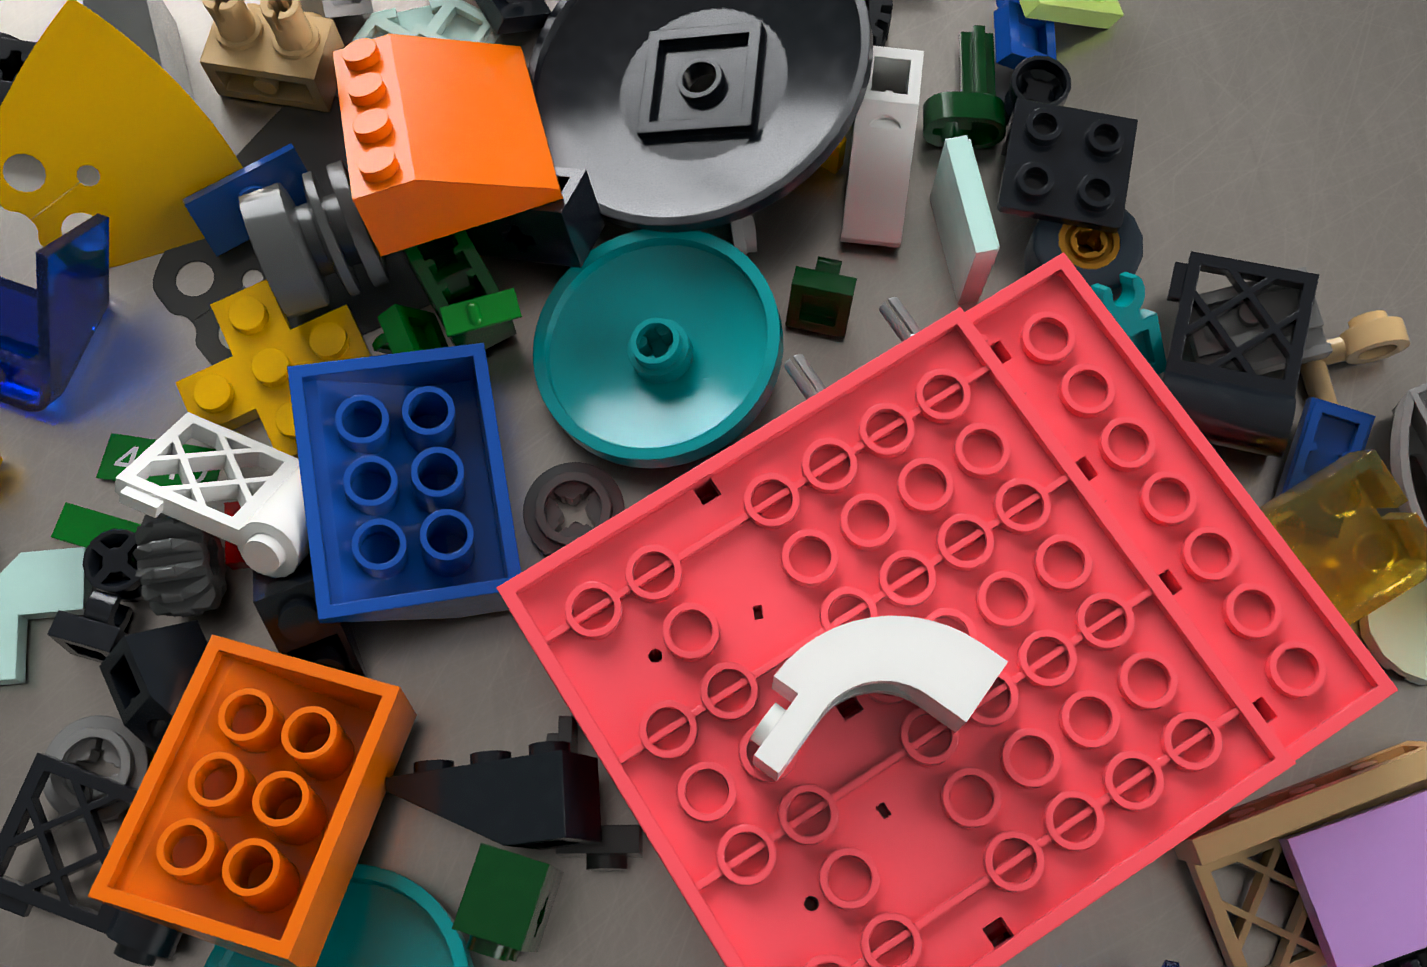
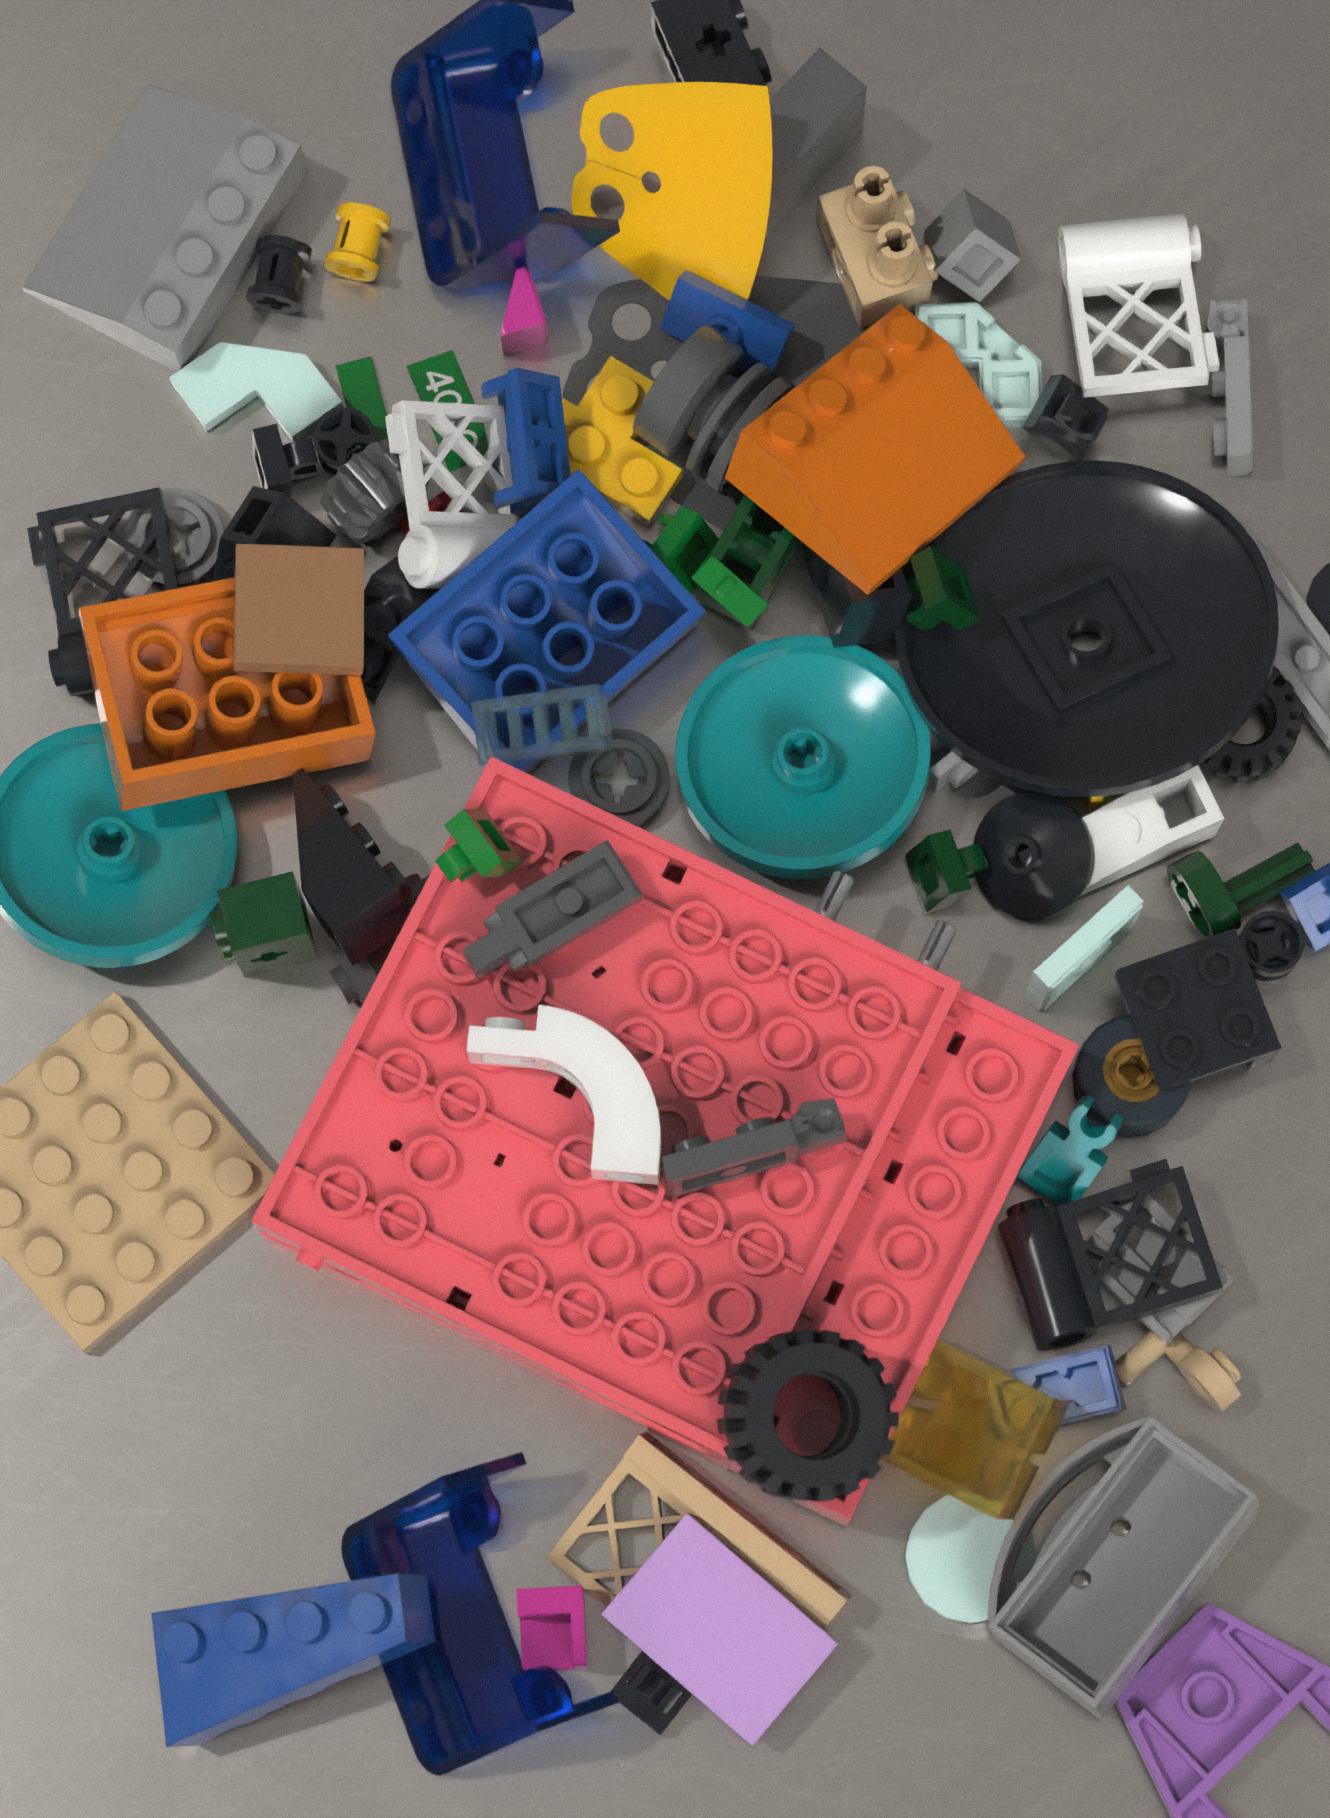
camera: 60 degrees right, 5 degrees up
none -> medium nougat tile [233,544,364,675]
none -> green tile [435,809,523,882]
none -> dark grey hinge [463,840,643,979]
none -> clear light blue slope [471,684,613,766]
none -> blue hinge [481,367,571,516]
none -> dark pink slope [500,267,548,356]
none -> dark grey hinge [661,1098,846,1198]
none -> black tyre [717,1329,899,1501]
none -> dark green tile [906,546,981,630]
none -> black dish [973,792,1094,919]

